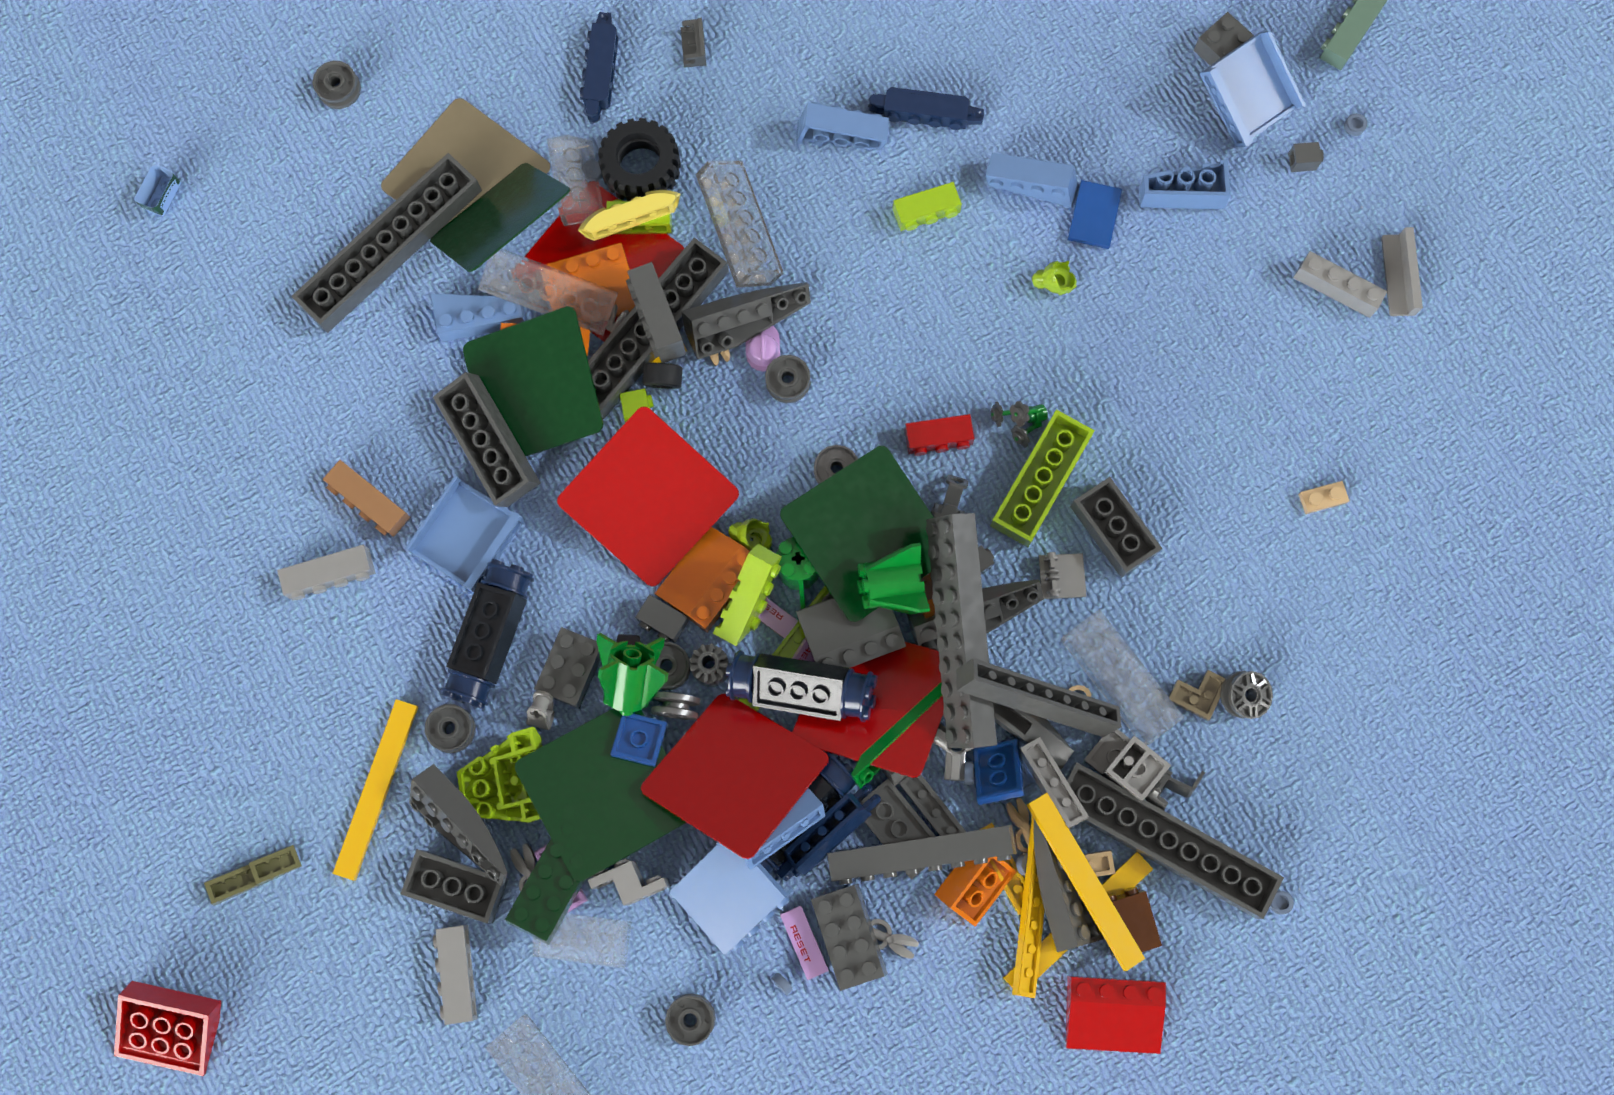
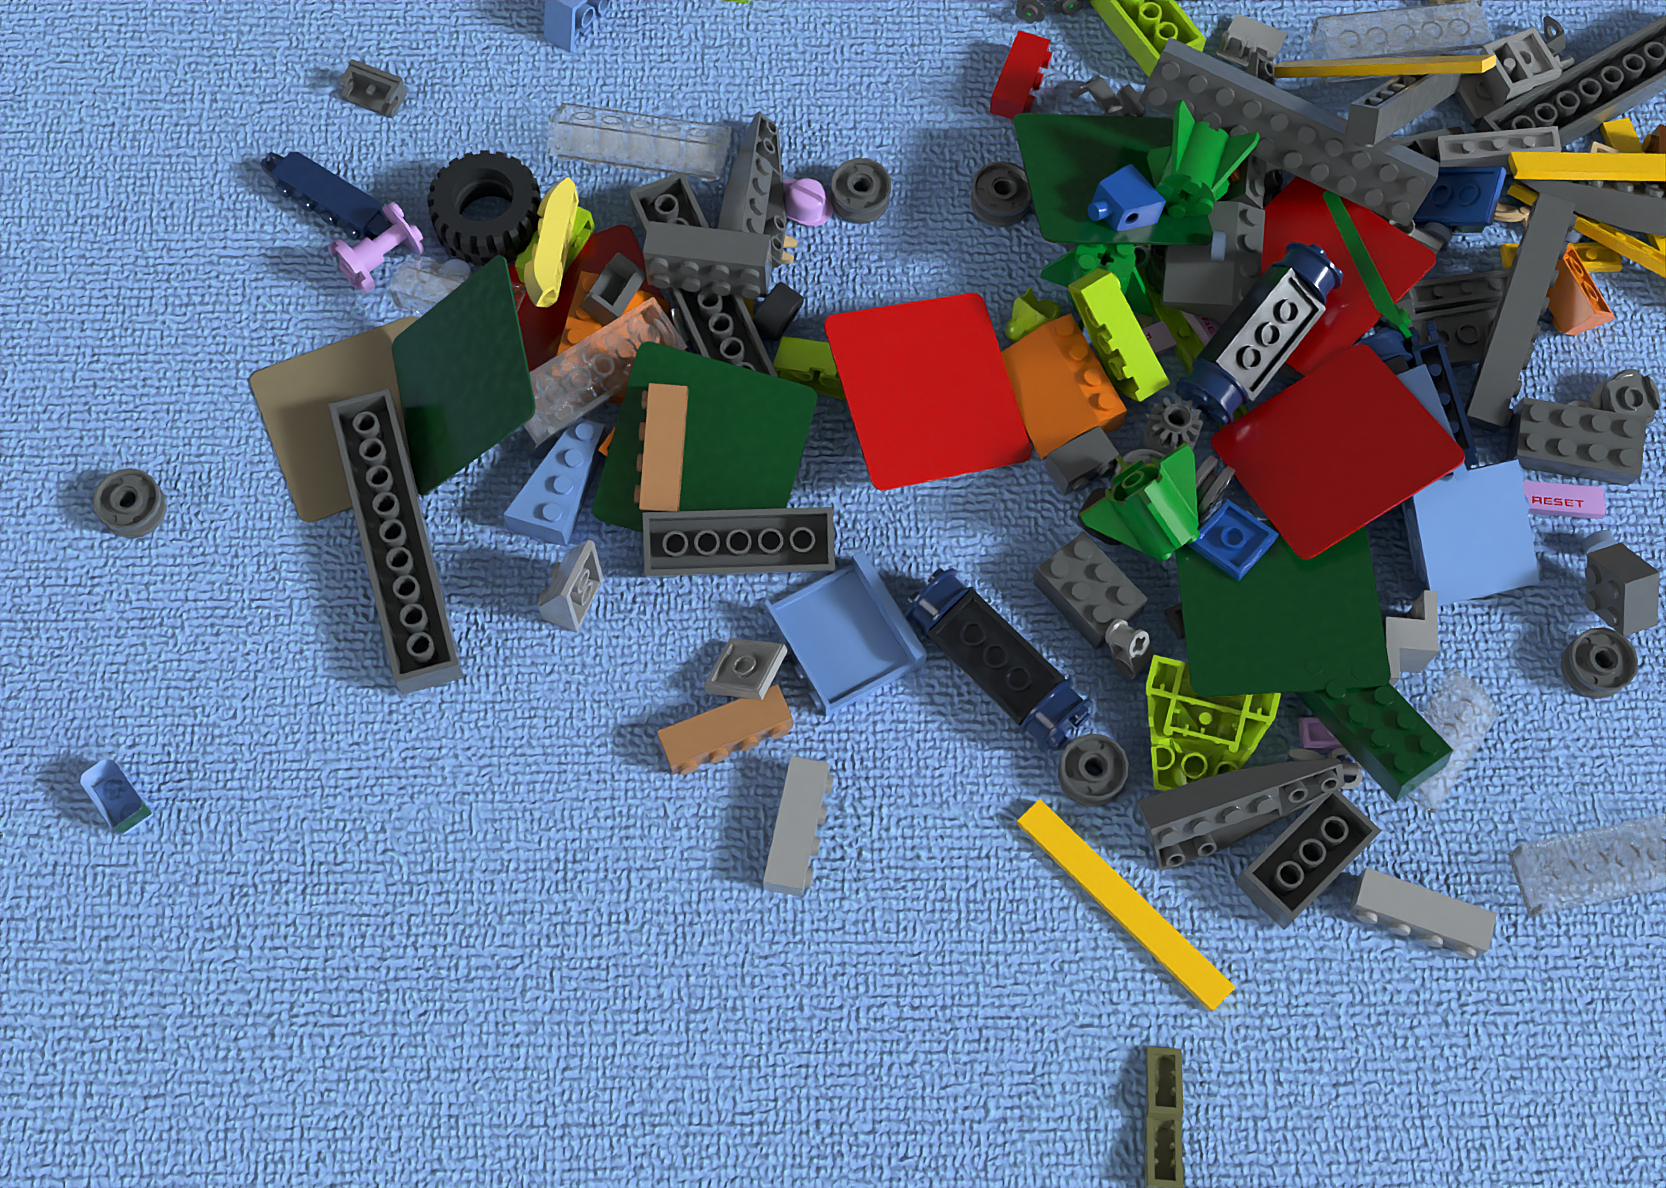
camera: 65 degrees left, 10 degrees down
none -> lavender piece [328,202,424,294]
none -> light grey slope [538,539,603,633]
none -> dark grey panel [579,253,647,328]
none -> medium nougat brick [634,383,688,512]
none -> light grey tile [703,638,788,700]
none -> blue torso [1087,164,1166,232]
none -> dark tan sticker [1134,314,1153,329]
none -> sand blue tile [1211,231,1227,262]
none -> yellow tile [1273,54,1496,78]
none -> dark grey brick [1584,542,1660,637]
none -> dark grey tile [1601,369,1660,425]

